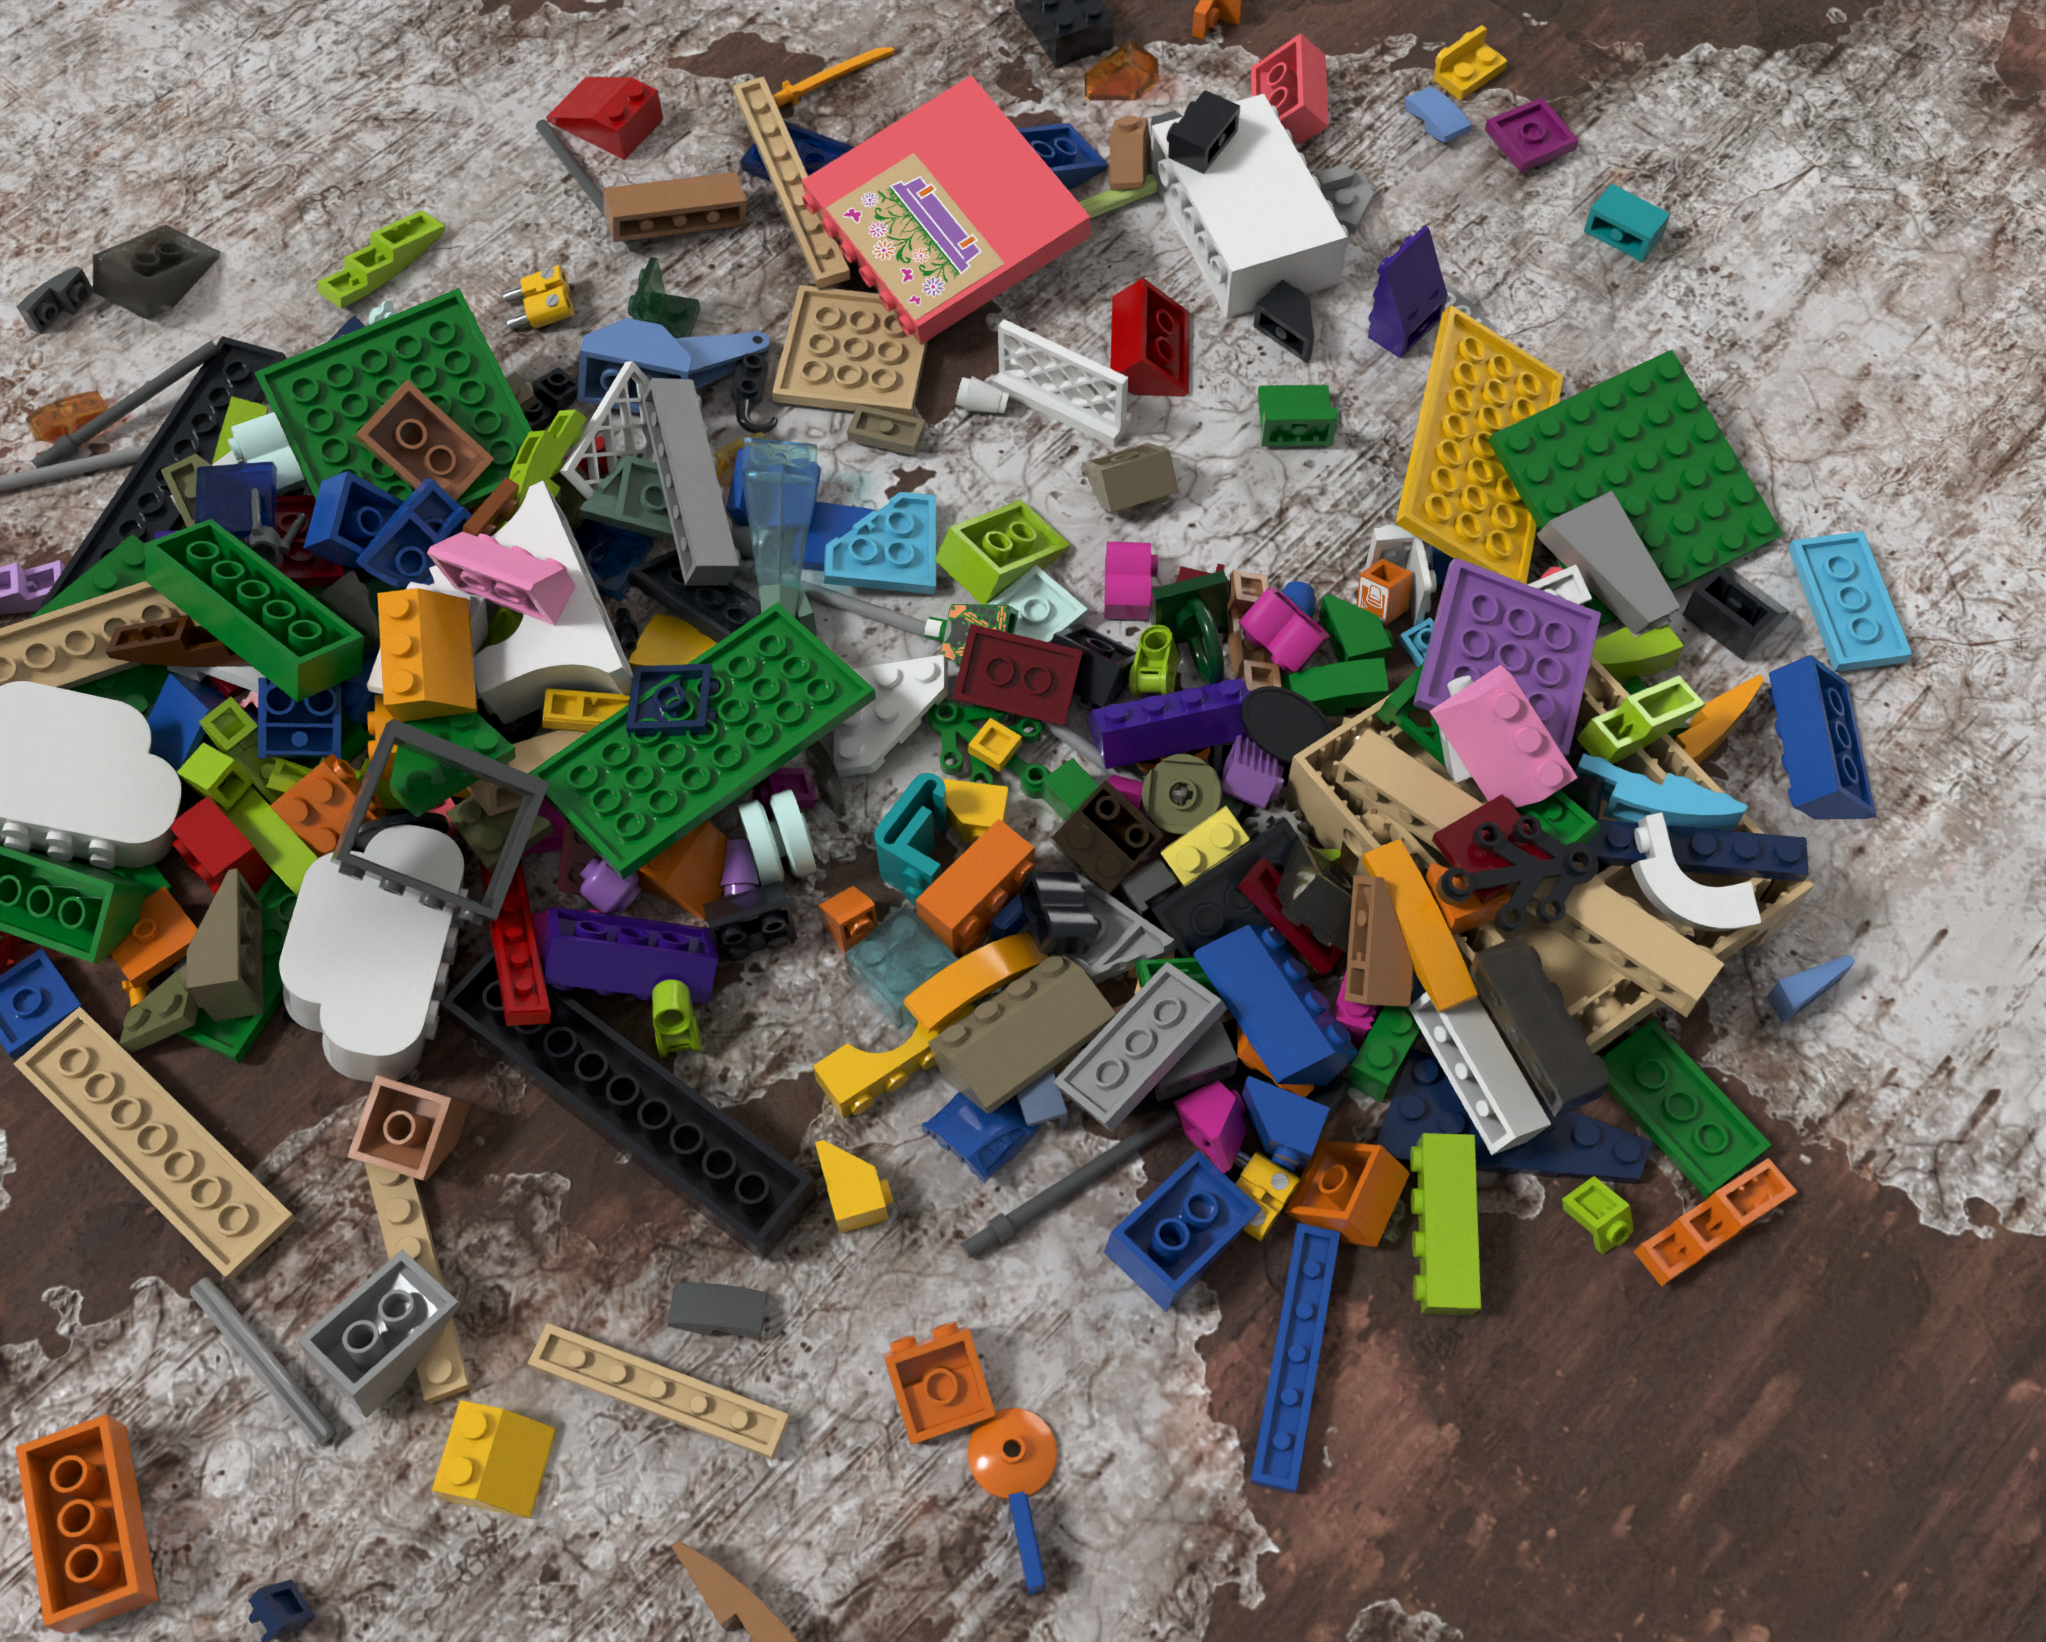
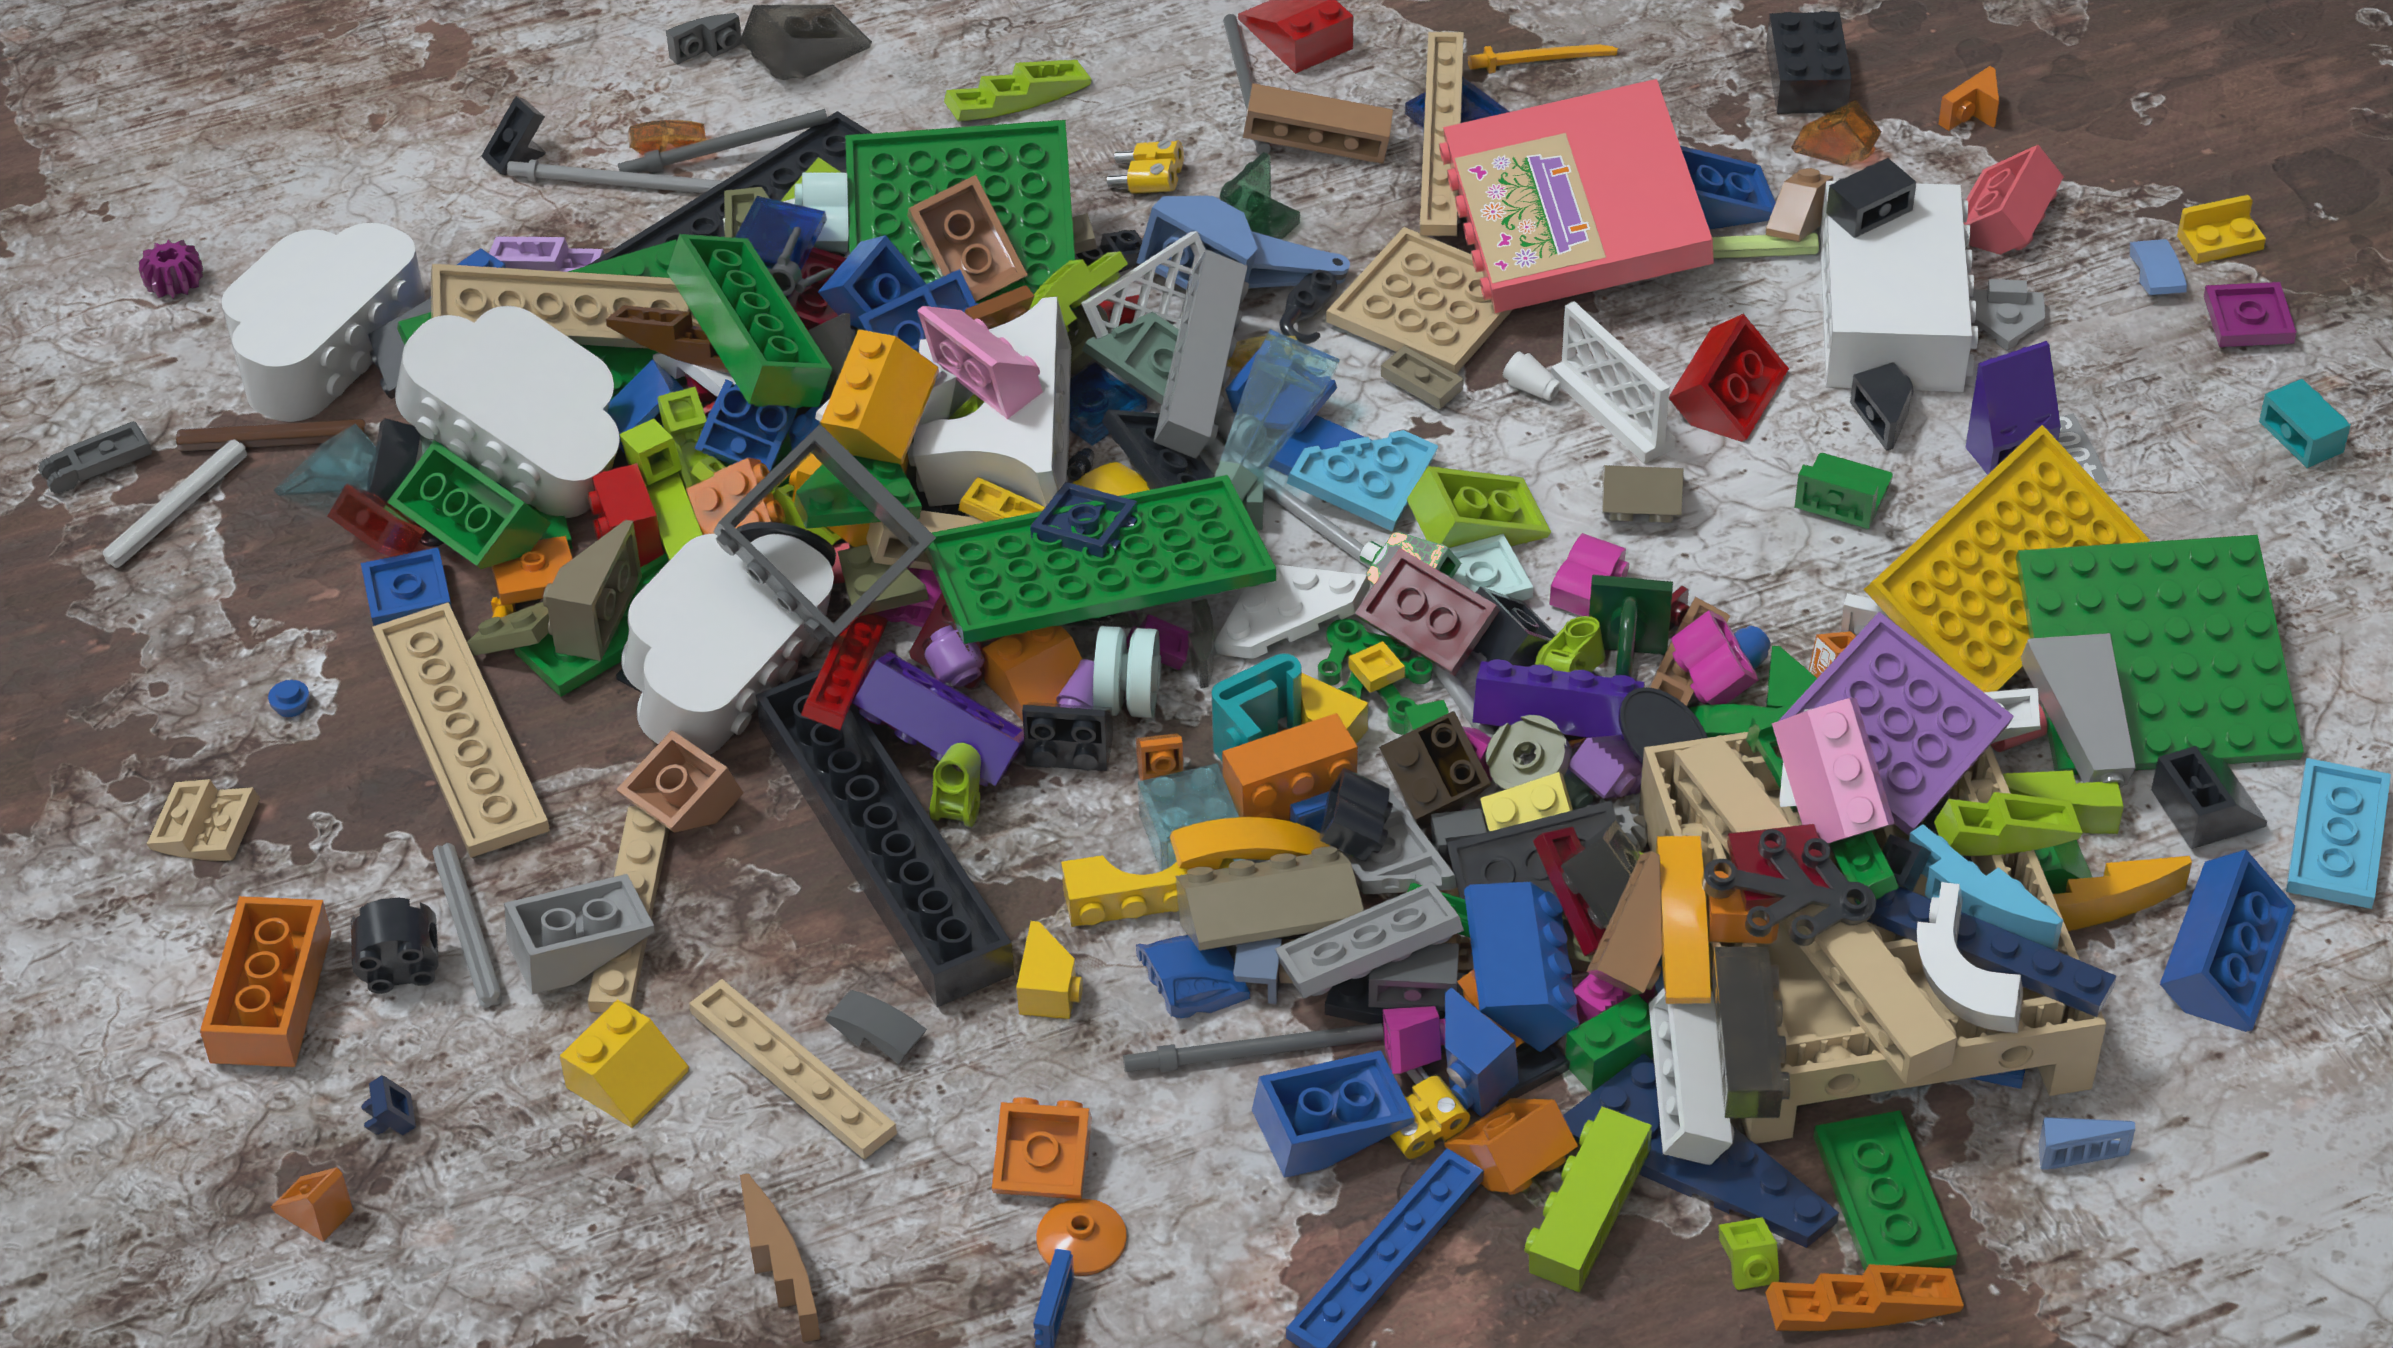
camera: 25 degrees right, 15 degrees down
none -> black brick [351,897,439,994]

